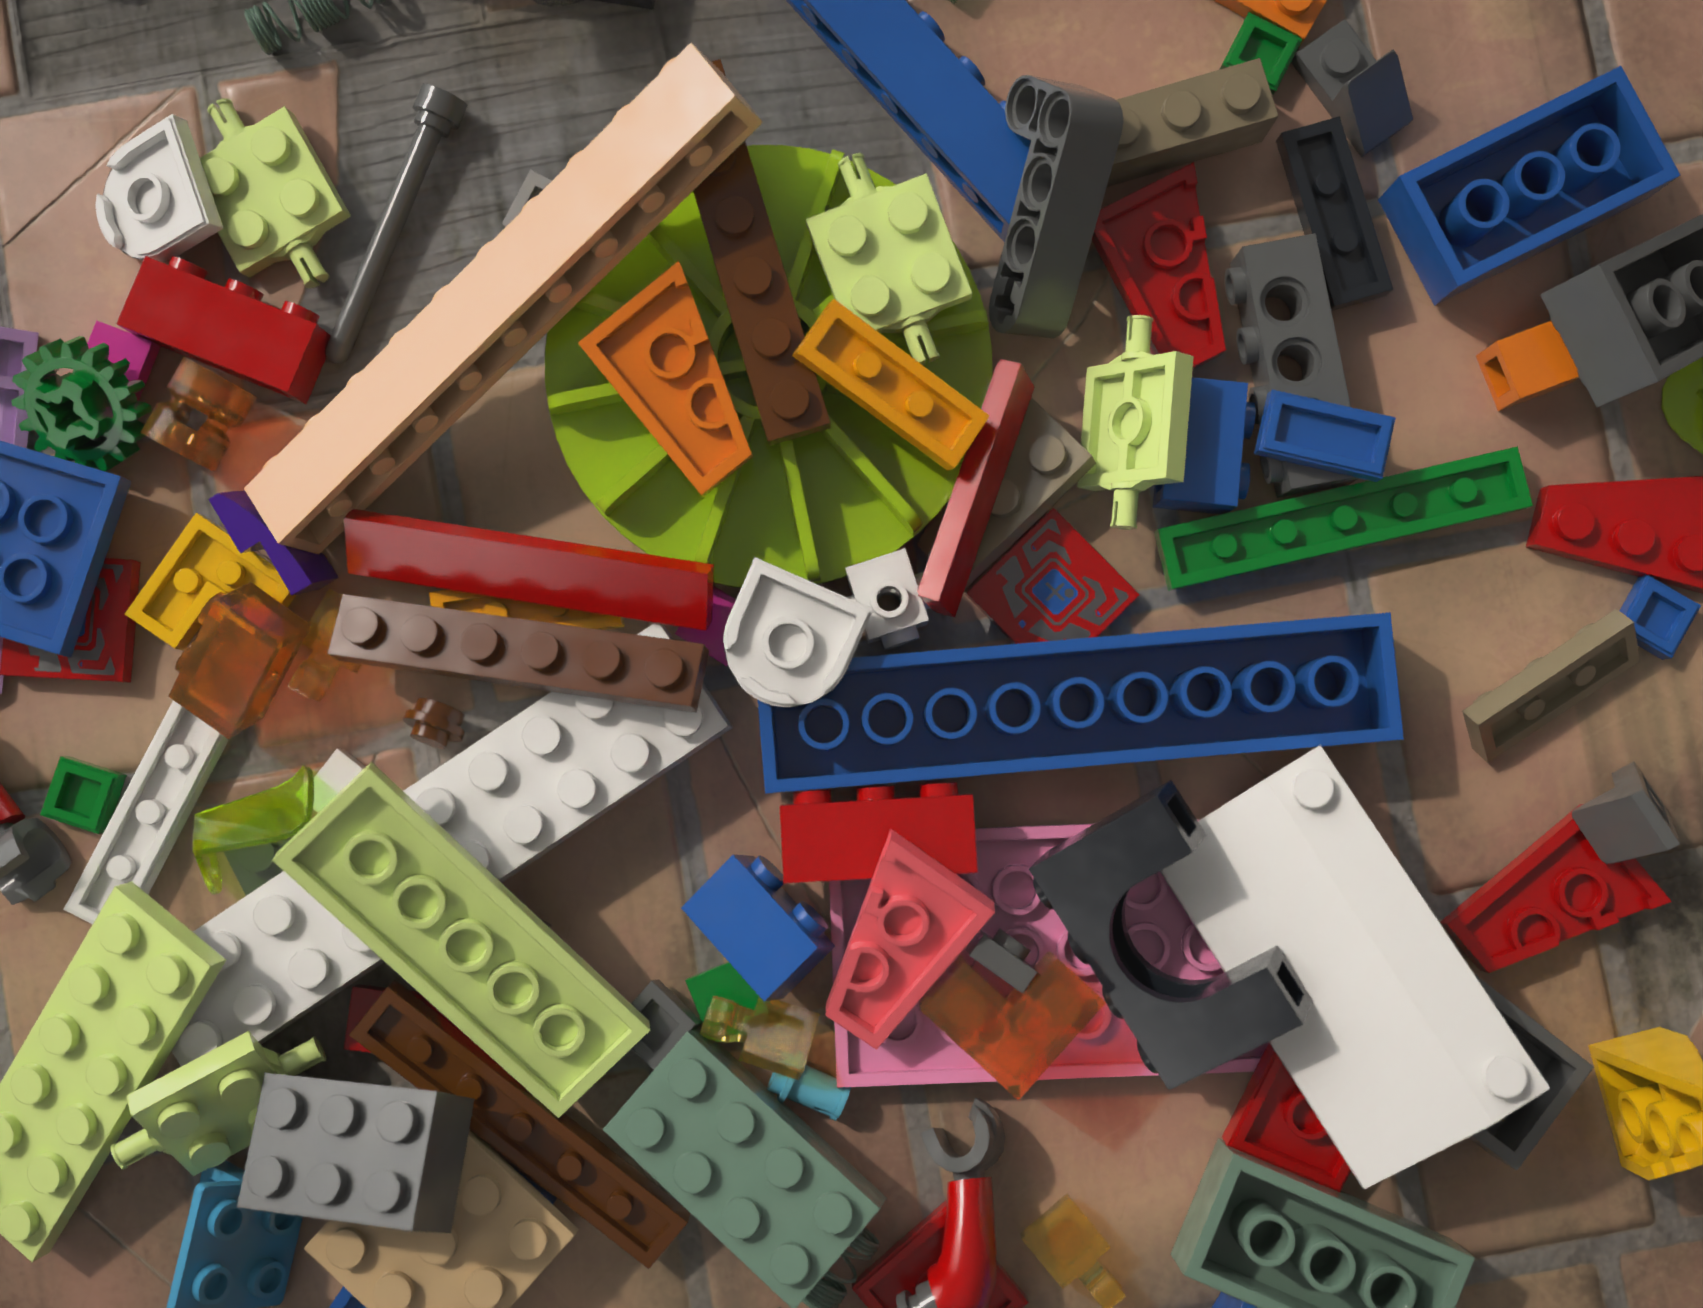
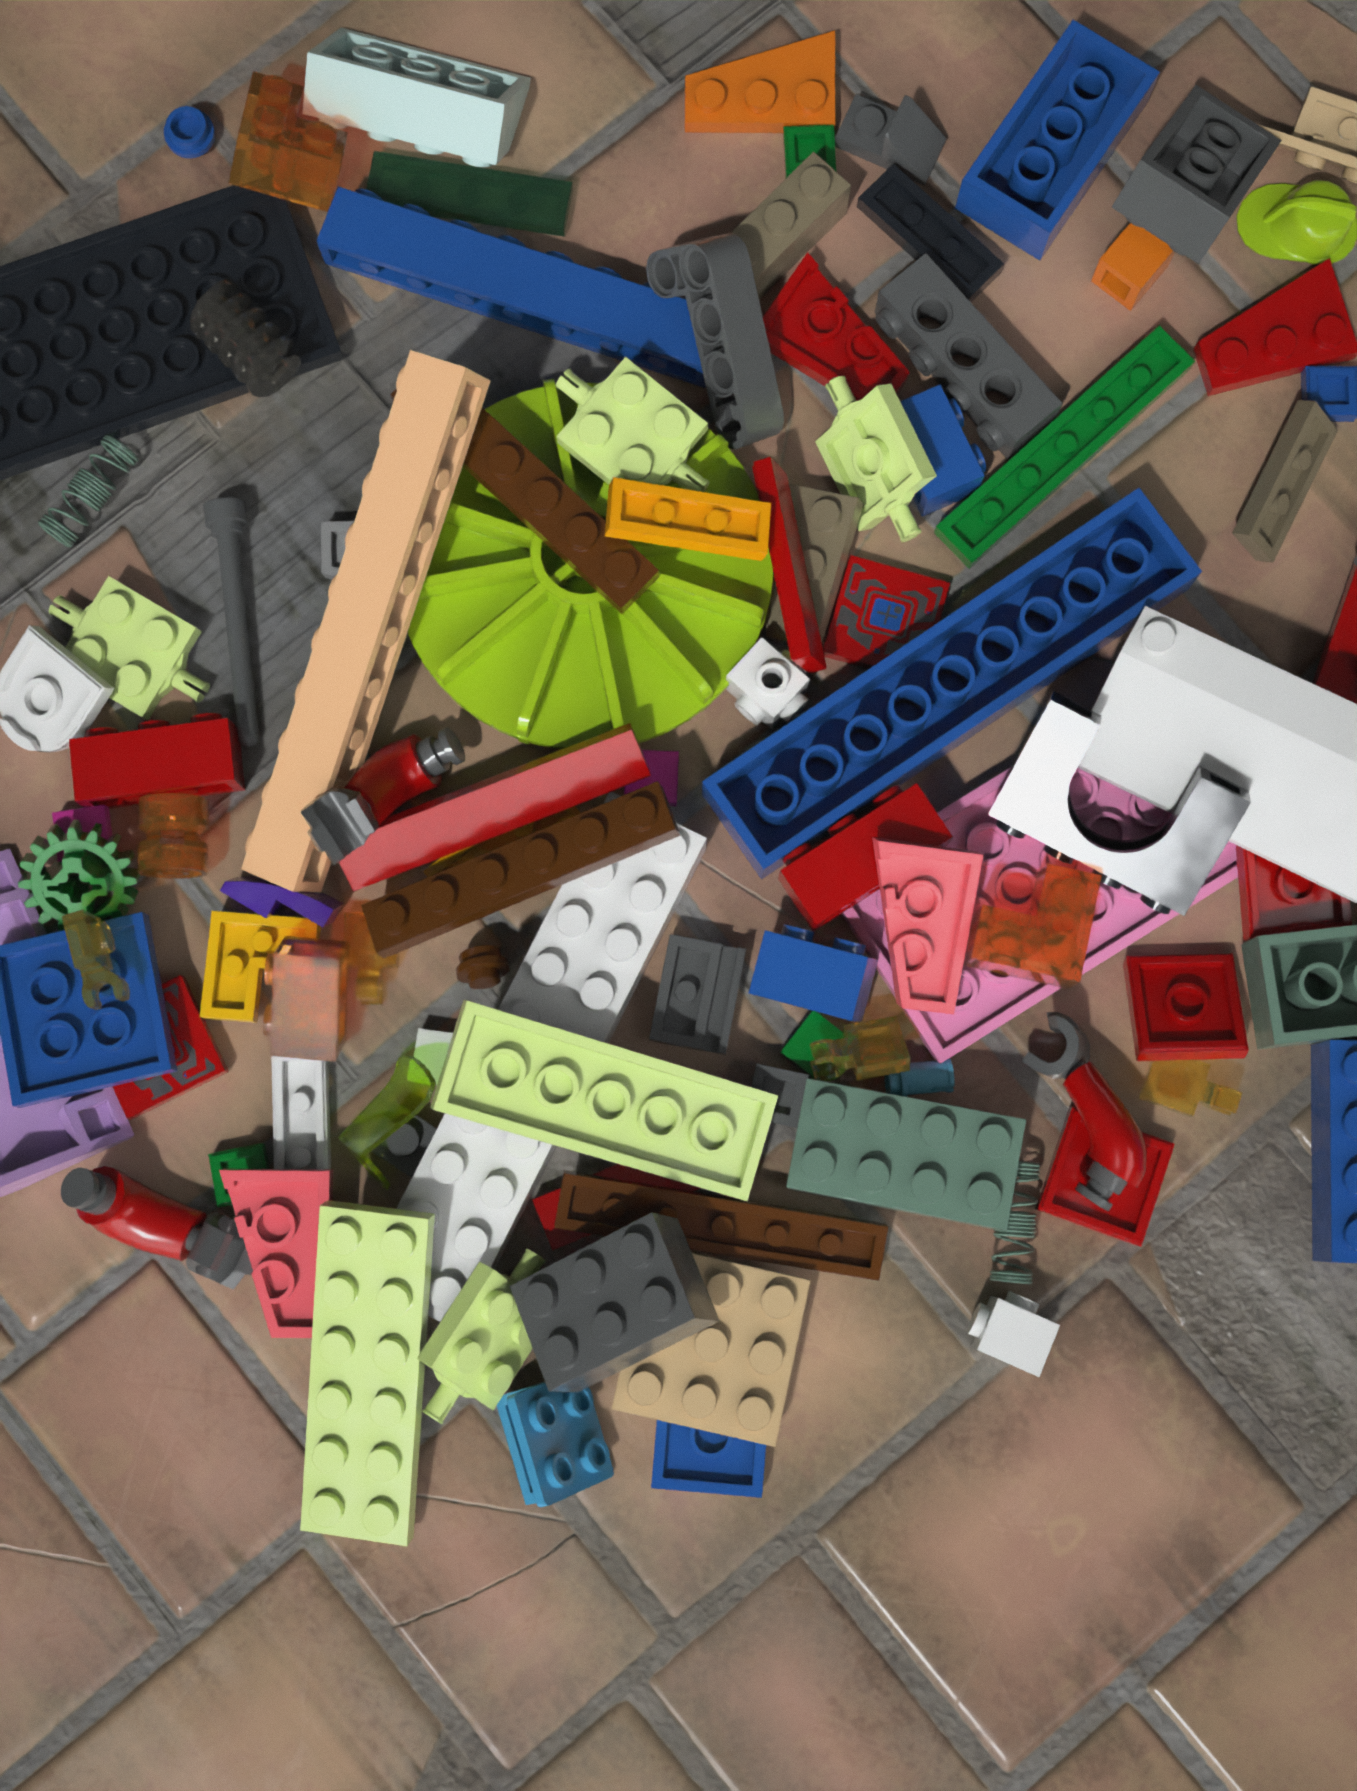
camera: 30 degrees left, 5 degrees down
orange wing [578,261,753,497] -> none
white tile [723,557,874,707] -> none
dark grey plate [965,928,1037,994] -> none
blue tile [1254,389,1396,482] -> none
none -> clear yellow plate [61,909,130,1010]
none -> coral wing [219,1168,333,1338]
none -> piece [301,727,466,866]
none -> dark grey plate [649,934,746,1056]
none -> red tile [1123,953,1249,1061]

